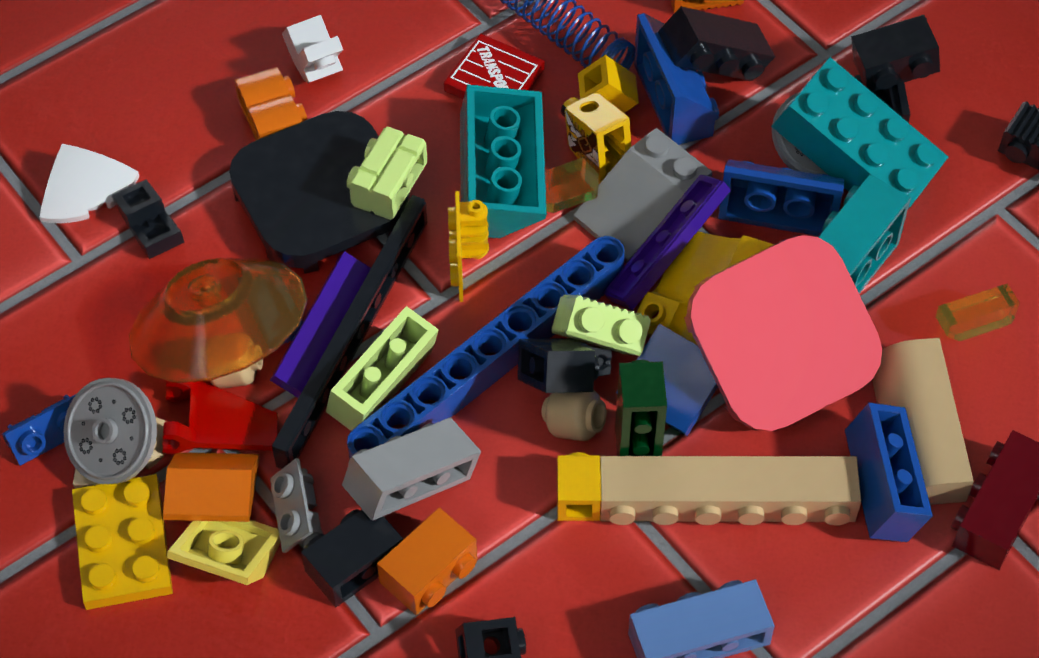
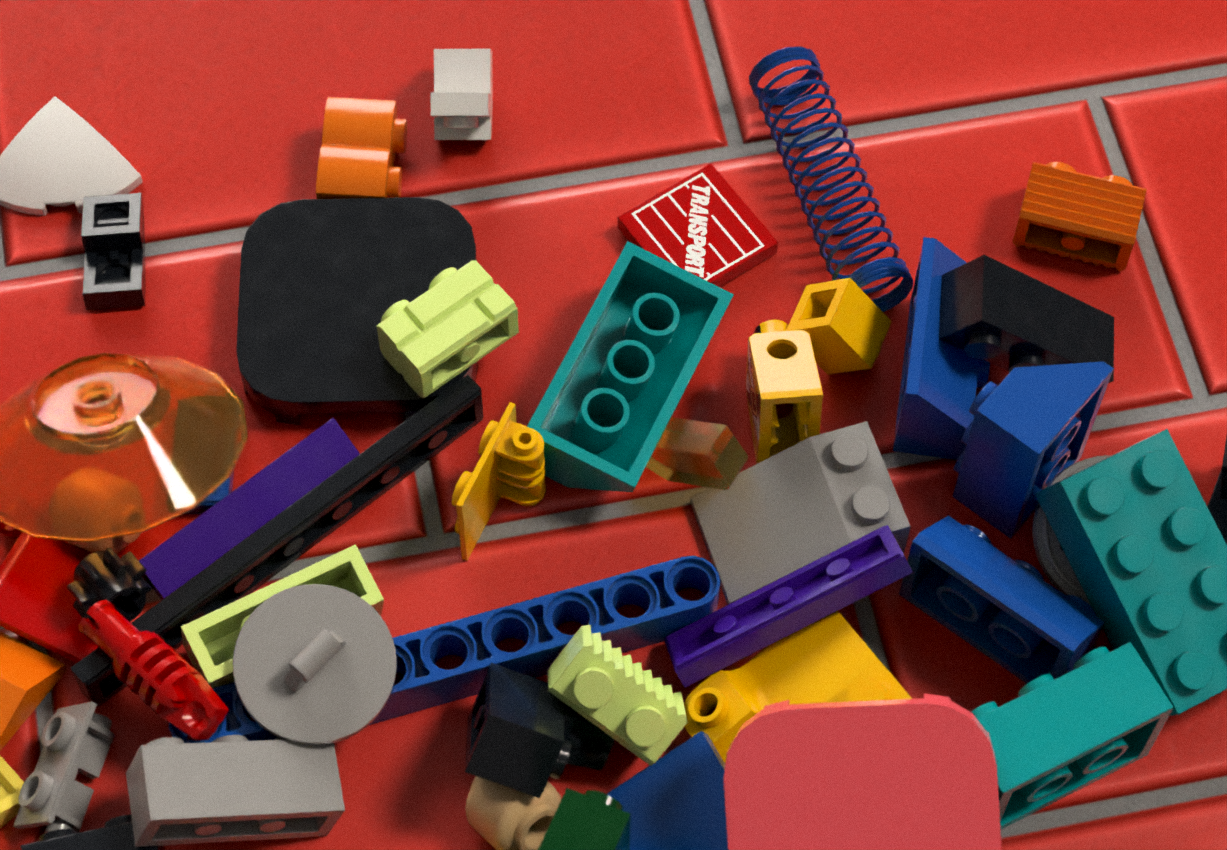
camera: 25 degrees right, 5 degrees up
none -> black gear [67,547,152,622]
none -> red hinge [78,600,229,740]
none -> light grey shield [233,584,397,746]
none -> blue slope [952,361,1114,539]

